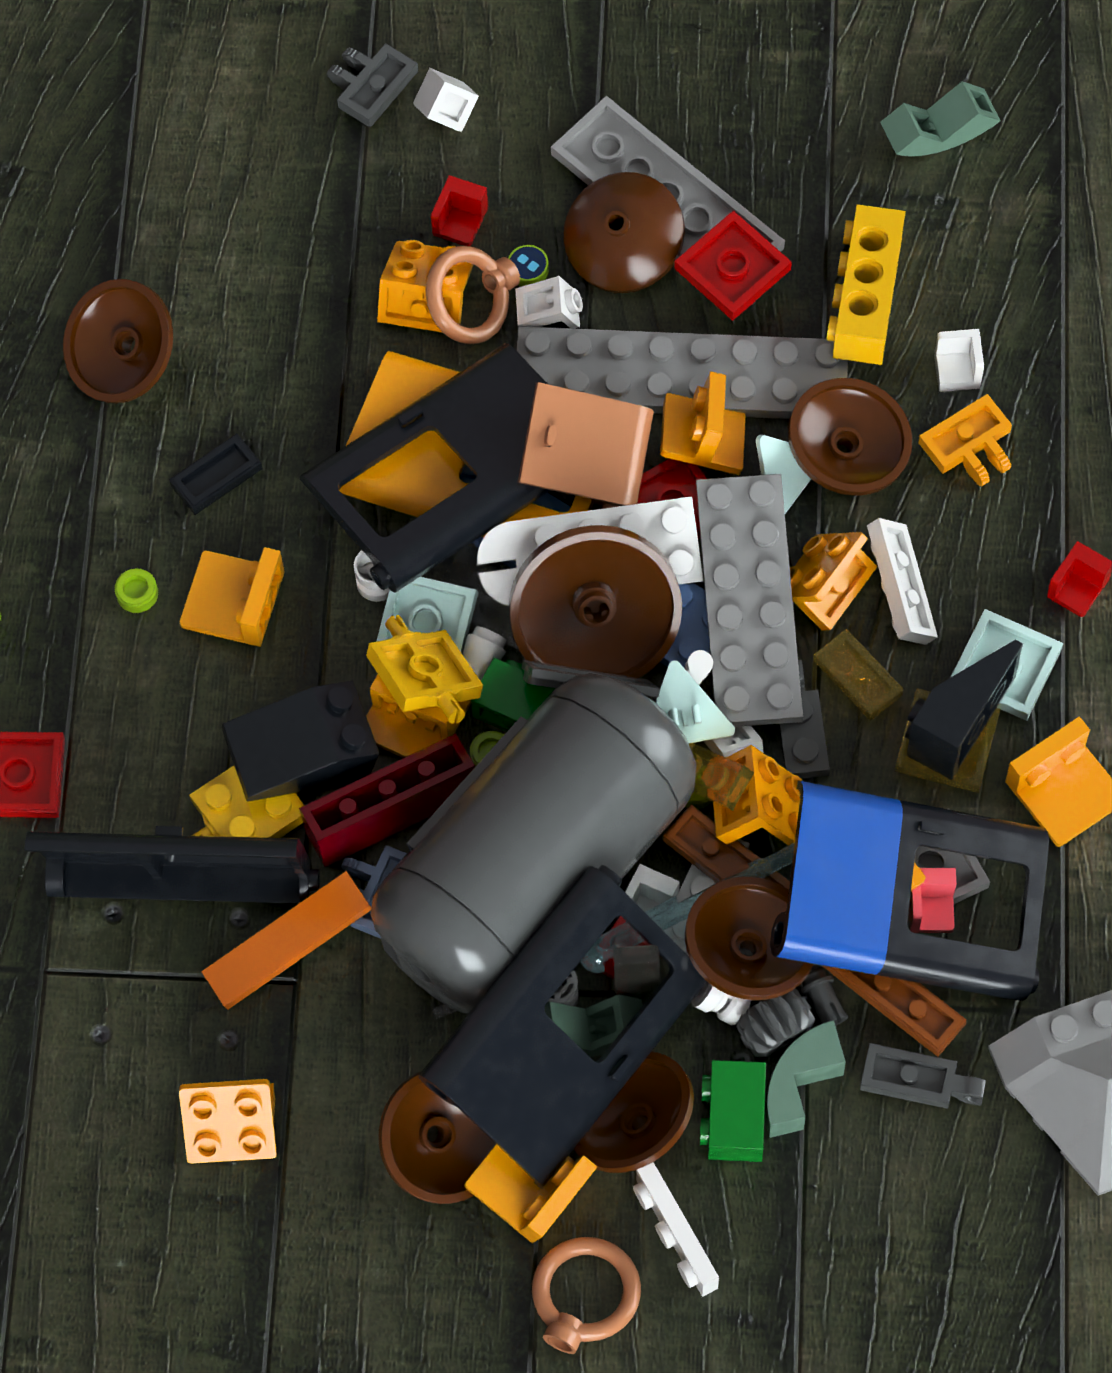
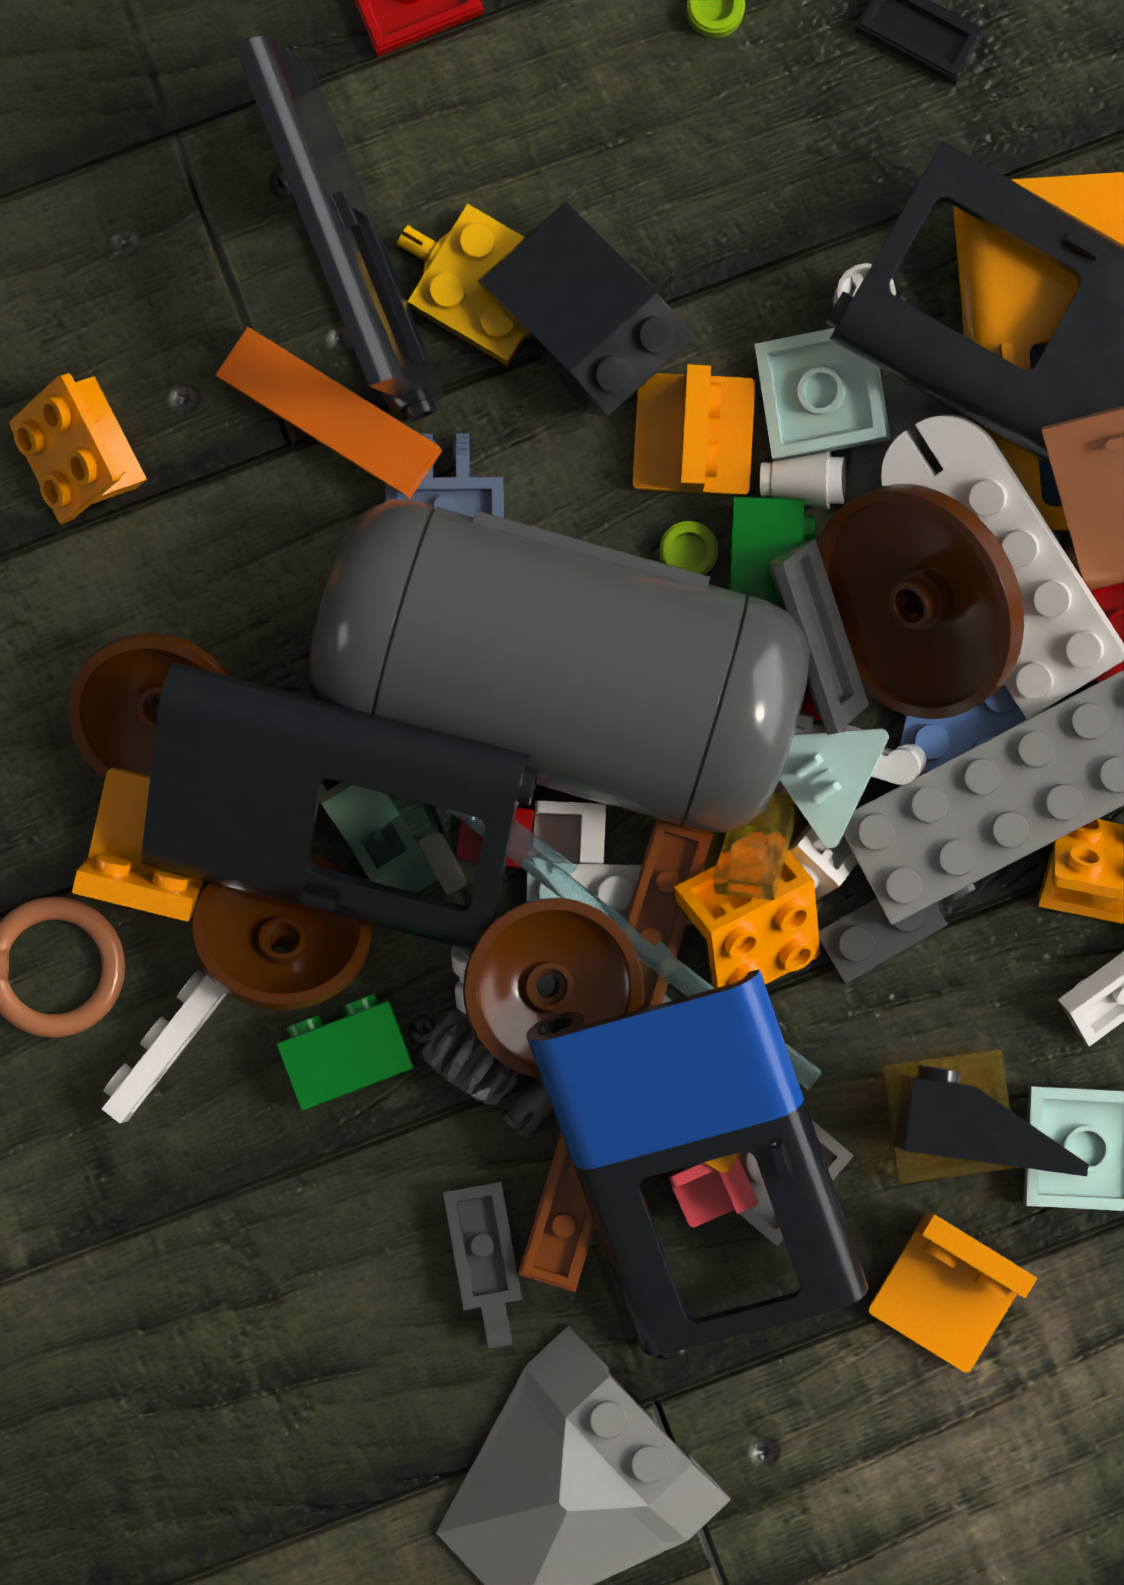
camera: 65 degrees right, 20 degrees up
light orange bracket [180,547,285,647] -> none
dark red brick [299,733,475,867] -> none
yellow plate [366,615,483,724] -> none
sand green brick [766,1020,846,1138] -> none
clear yellow plate [814,629,904,721] -> none

